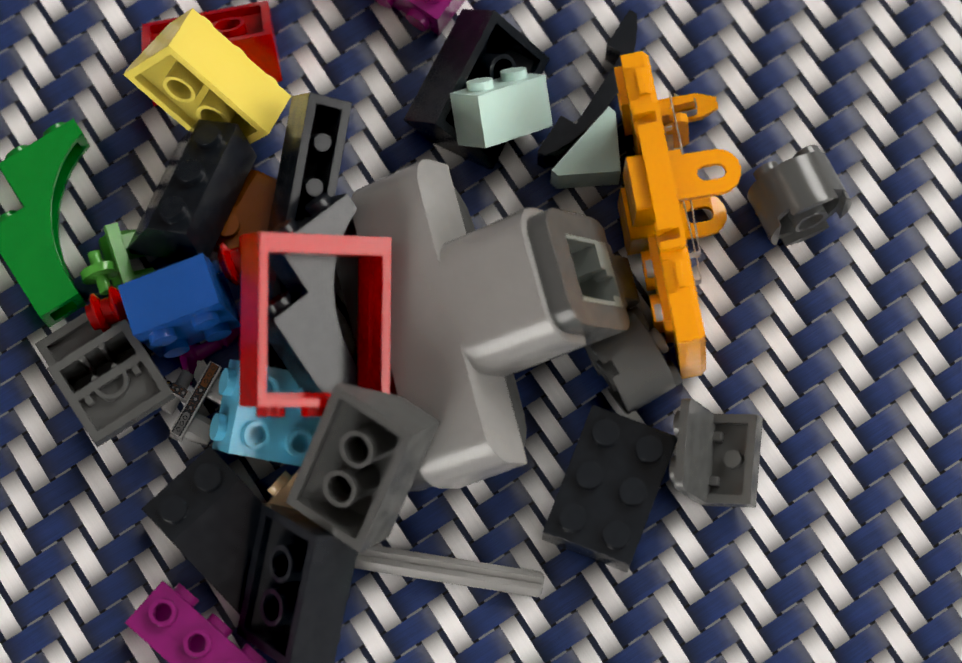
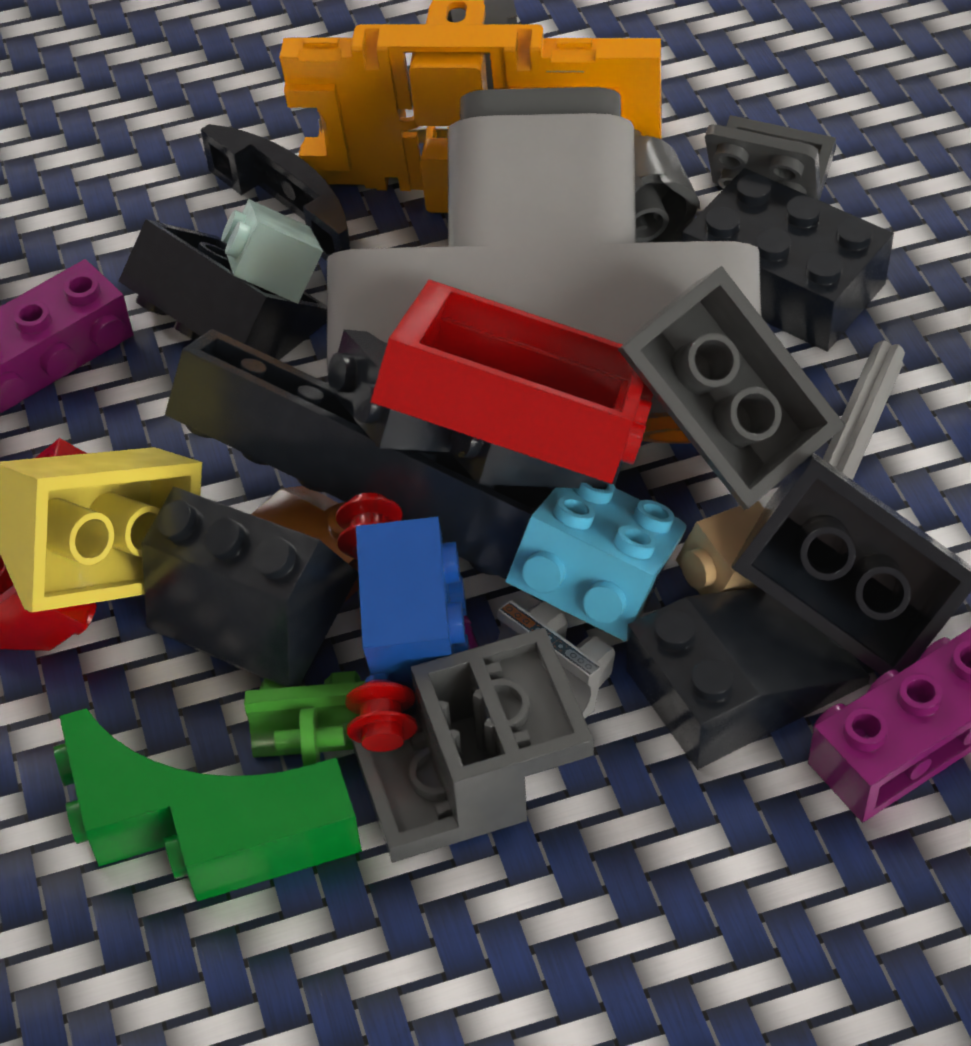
camera: 75 degrees left, 25 degrees down
light aqua slope [551,106,621,189] -> none

